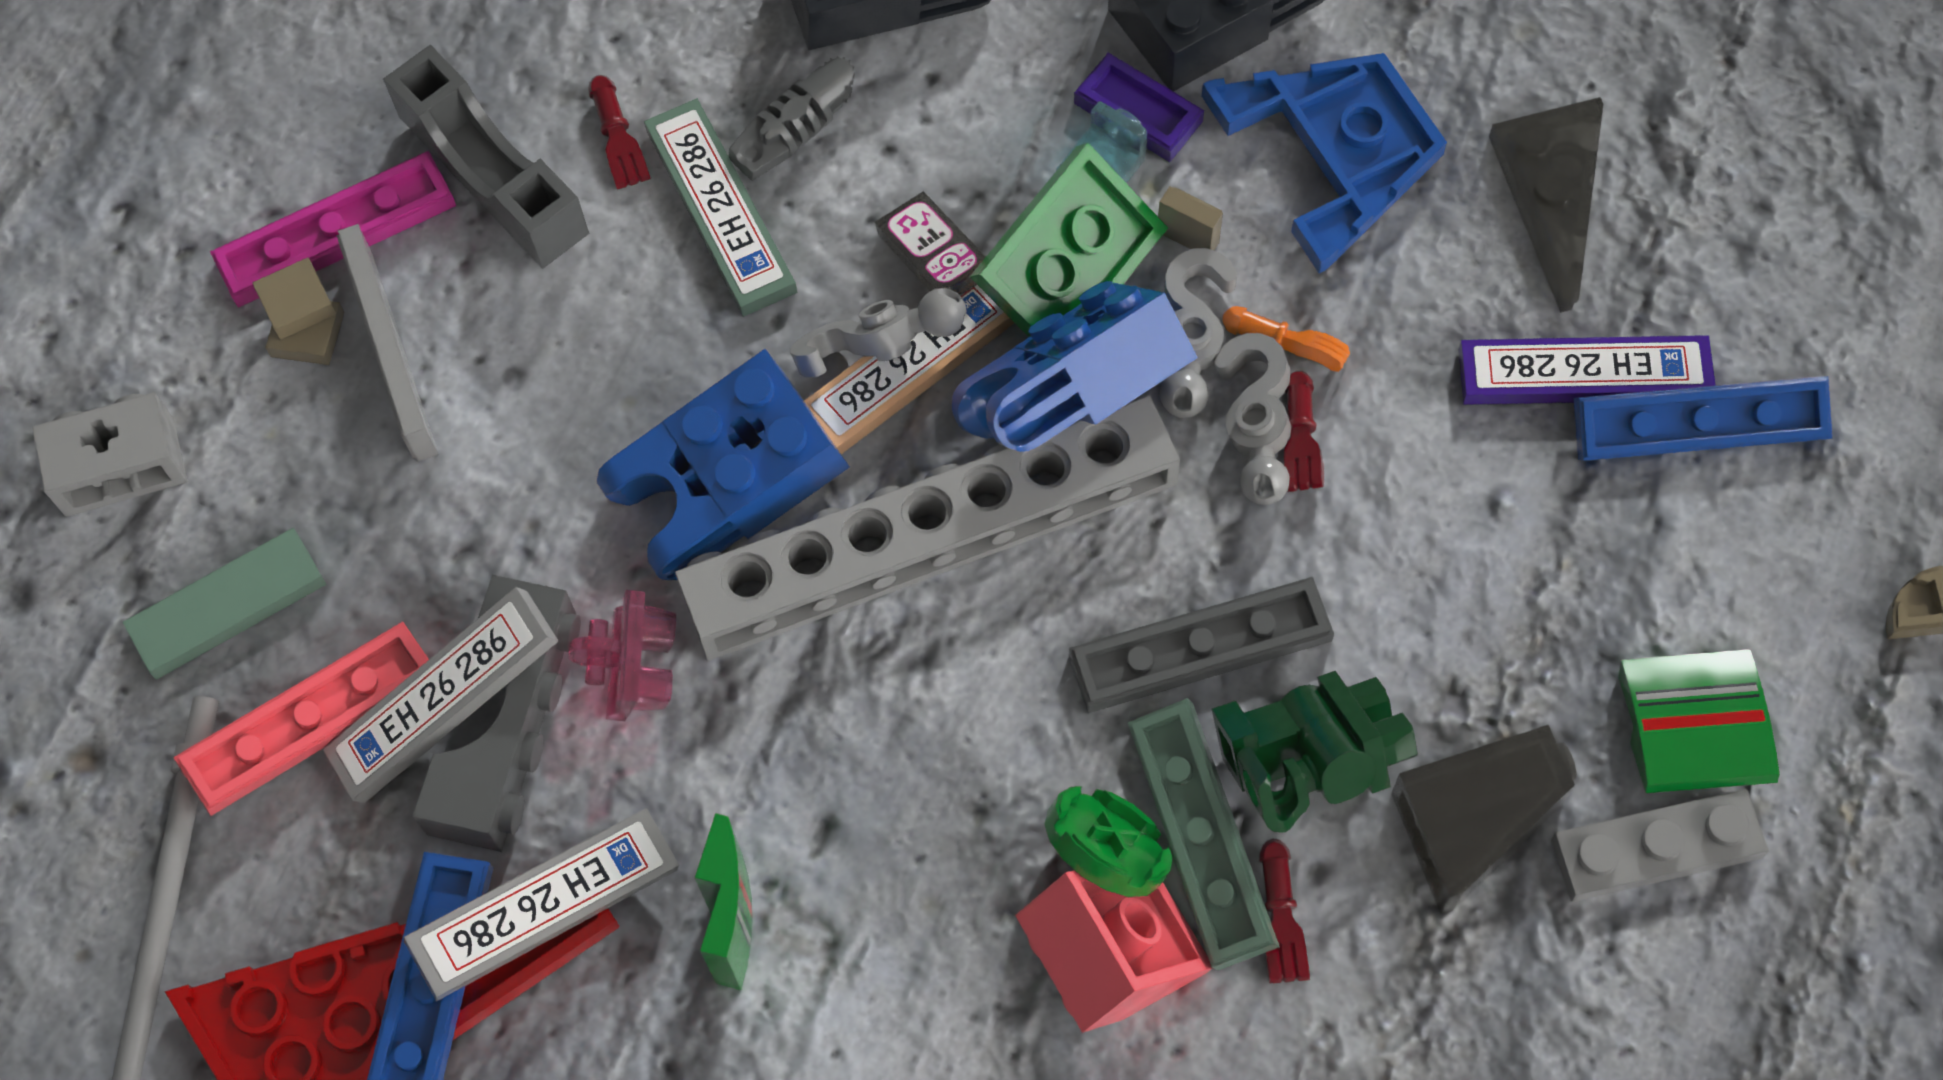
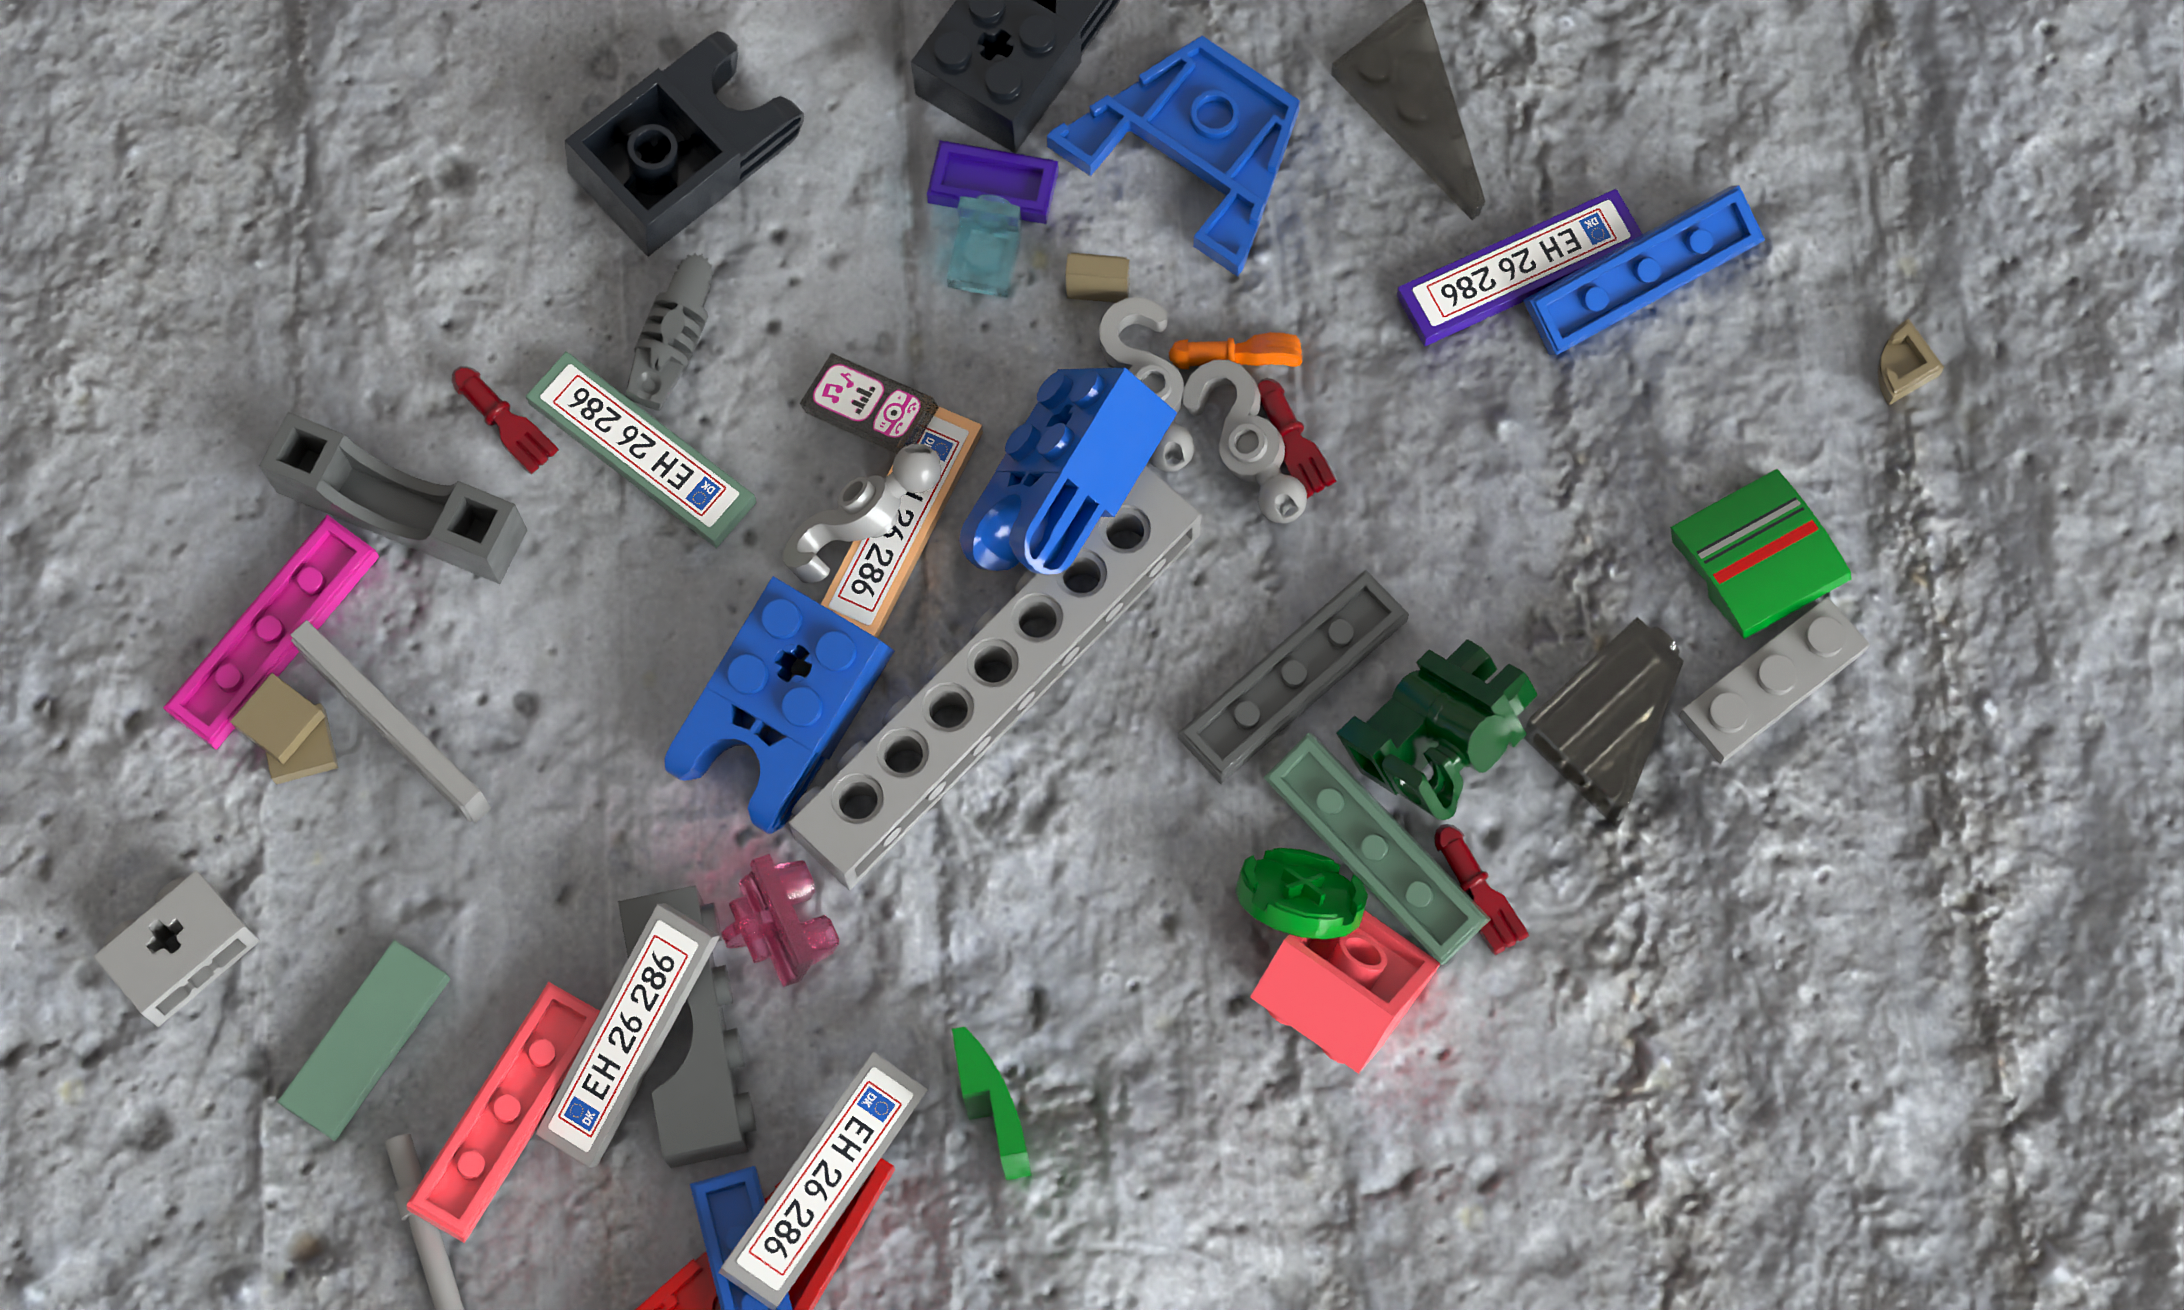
camera: 25 degrees left, 5 degrees up
plate [970,143,1168,337] -> none

